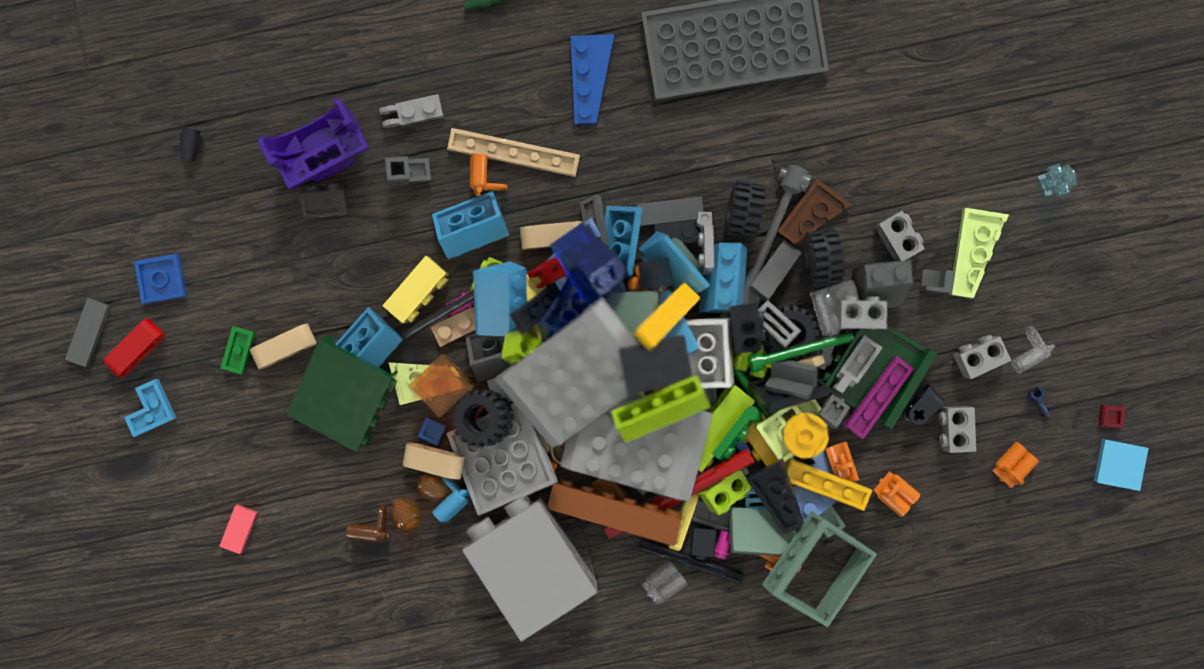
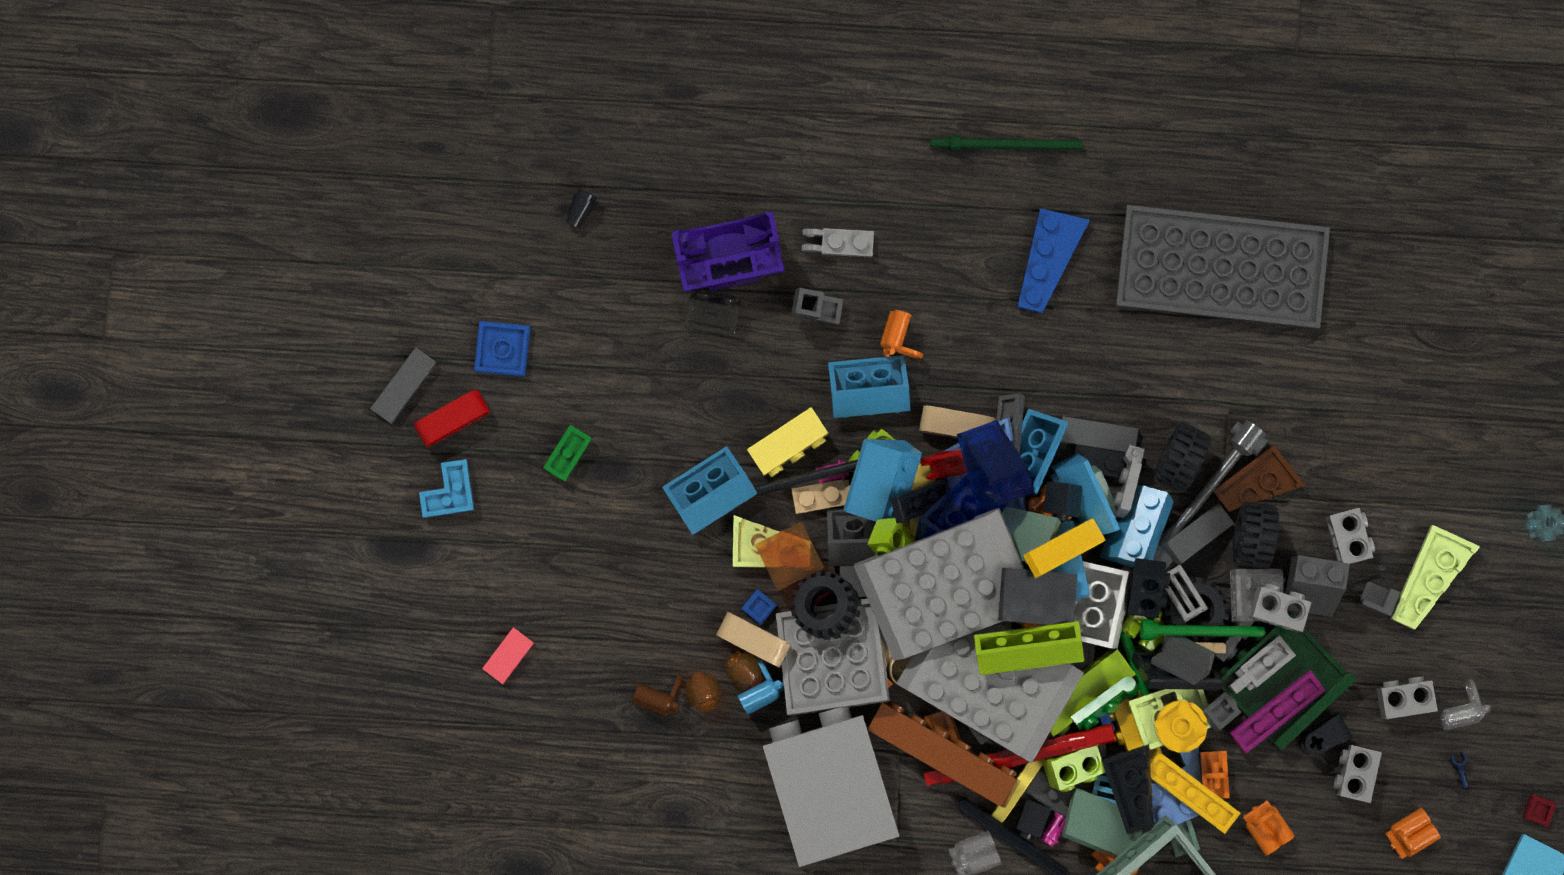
camera: 20 degrees right, 5 degrees down
tan beam [250,323,317,370] -> none
dark green panel [286,334,398,452] -> none
tan tile [447,128,580,177] -> none

